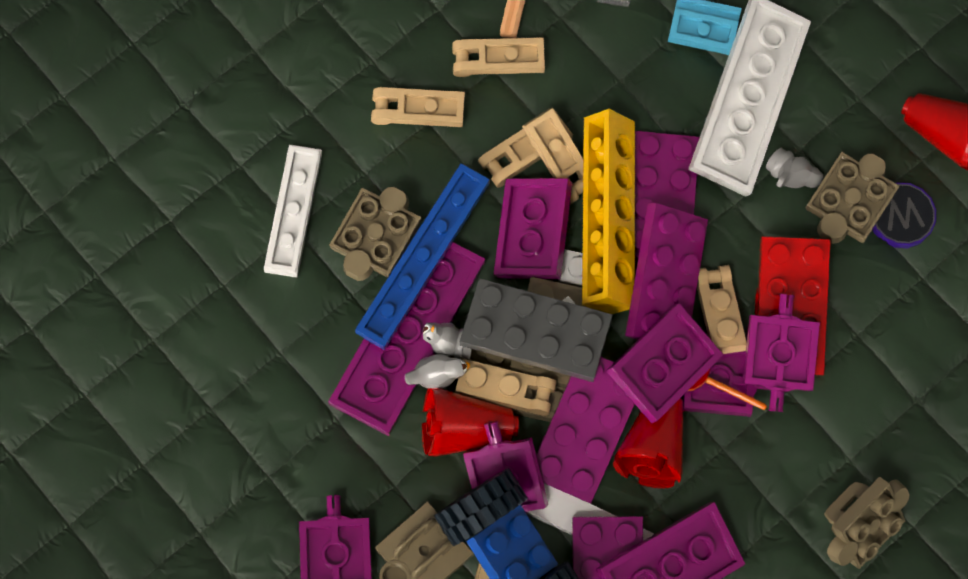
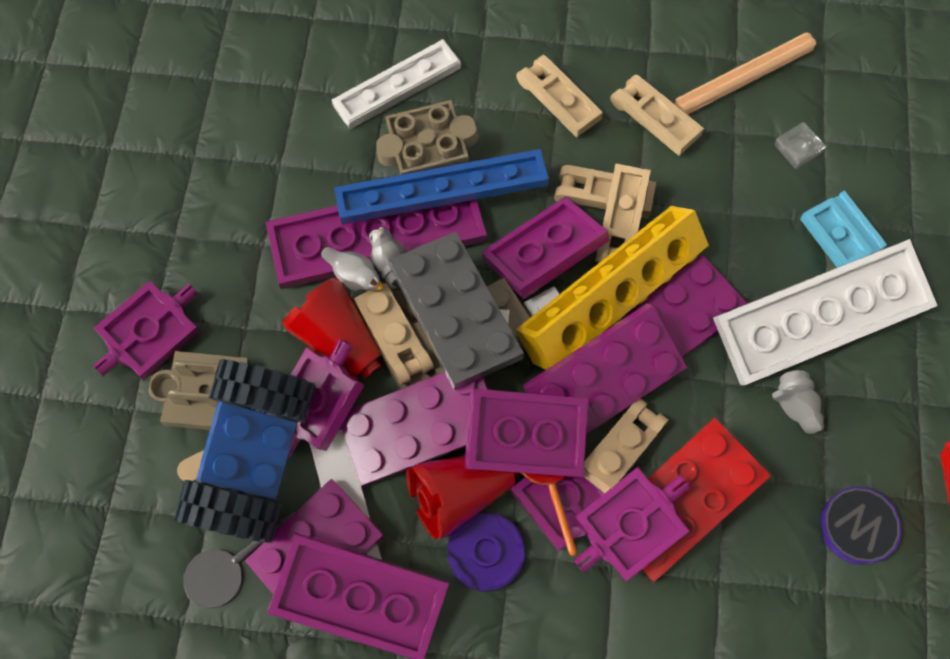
camera: 50 degrees right, 5 degrees down
dark tan piece [806,152,899,244] -> none
none -> dark purple tile [447,513,525,592]

